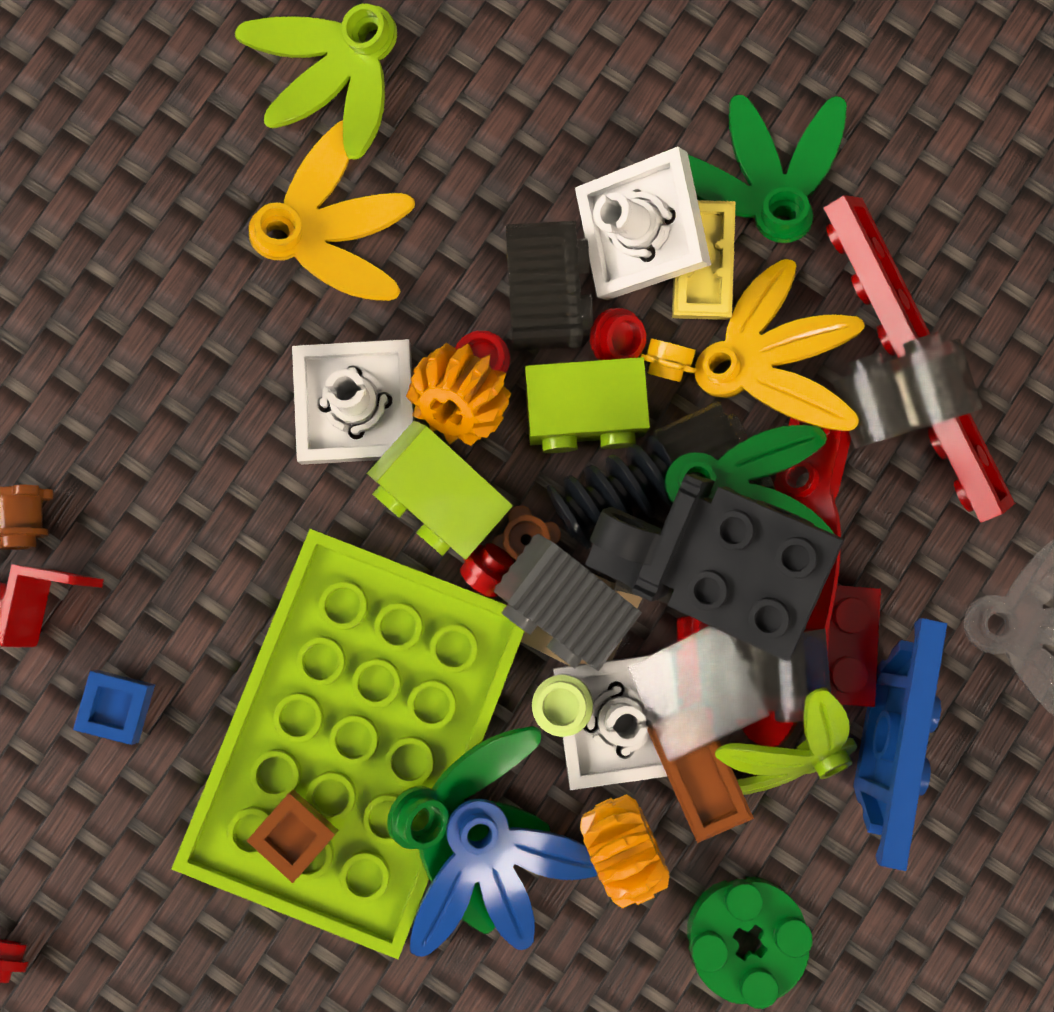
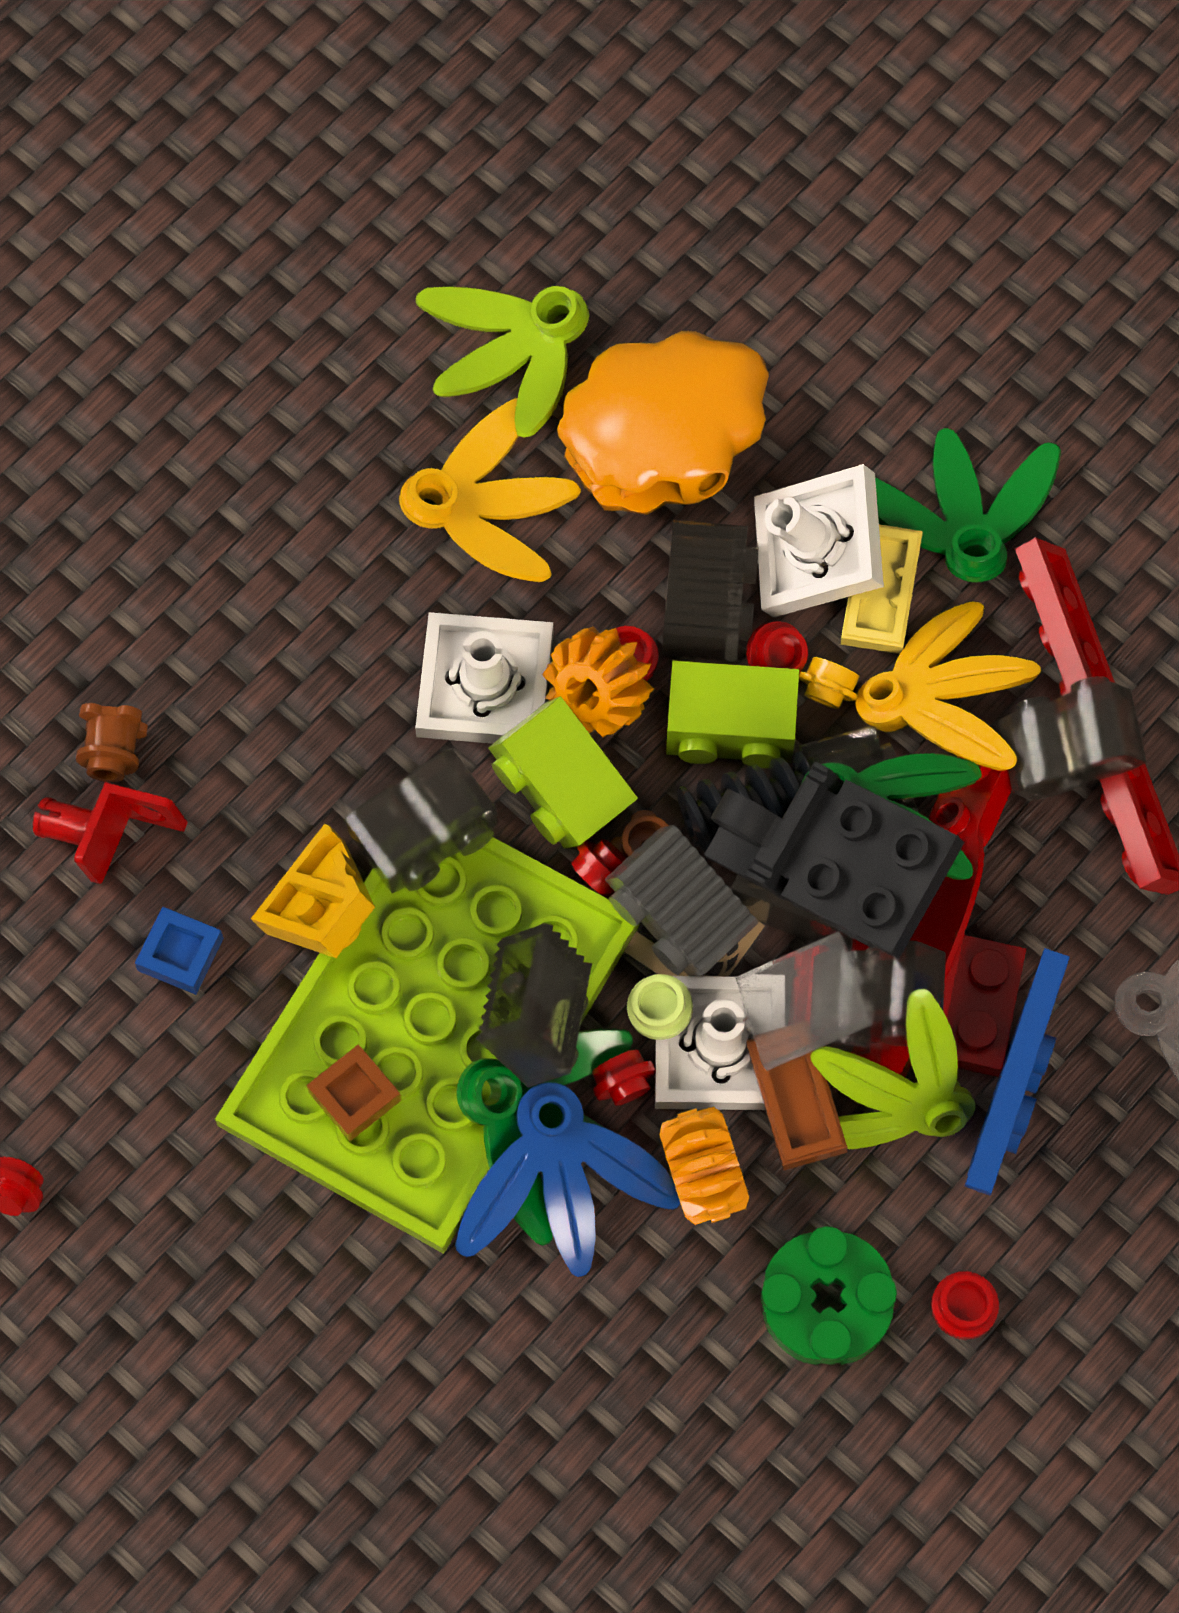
camera: 15 degrees right, 15 degrees down
none -> yellow wing [251,824,375,958]
none -> clear smoke brick [345,748,499,894]
none -> clear smoke brick [476,923,592,1087]
none -> light orange piece [557,331,769,515]
none -> red plate [592,1049,656,1106]
none -> red plate [931,1271,999,1340]

